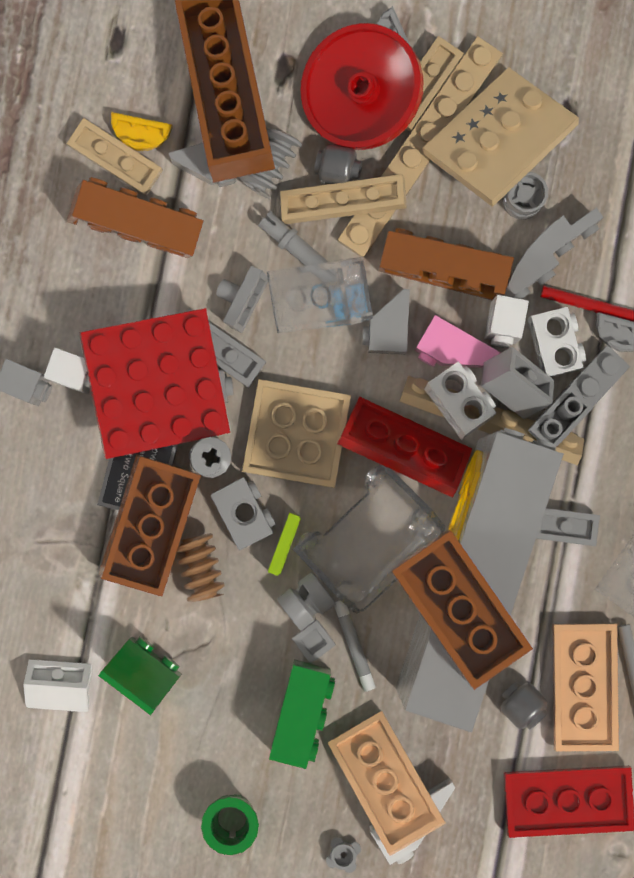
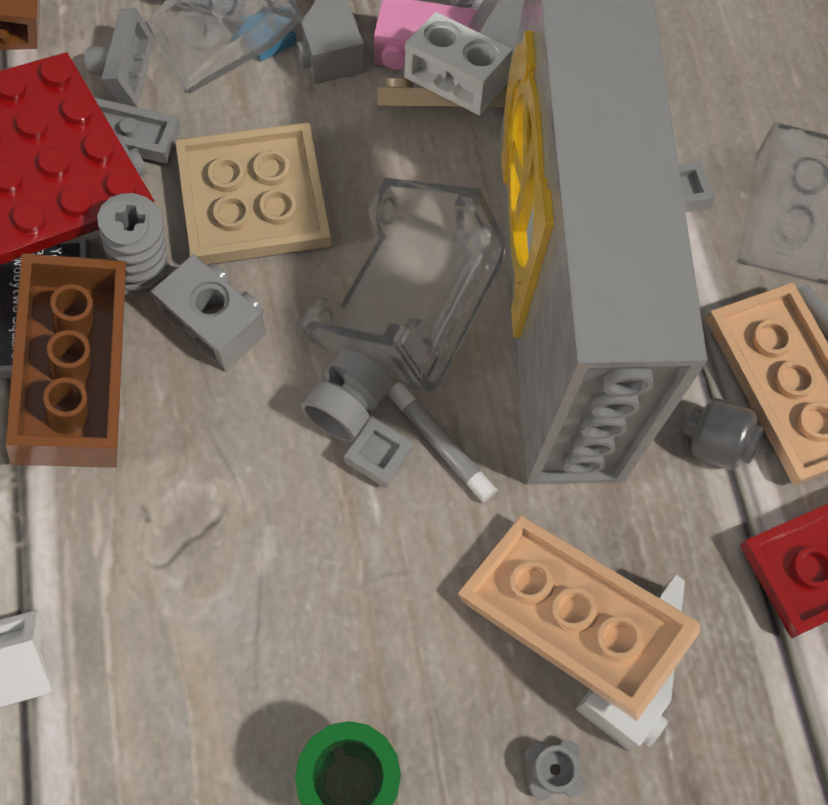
camera: 25 degrees left, 20 degrees down
green slope [98,636,182,716] -> none
medium nougat piece [177,533,225,602] -> none
lime tile [268,513,301,576] -> none
green brick [269,659,335,769] -> none
red plate [337,396,473,498] -> none
dark orange brick [390,530,533,690] -> none

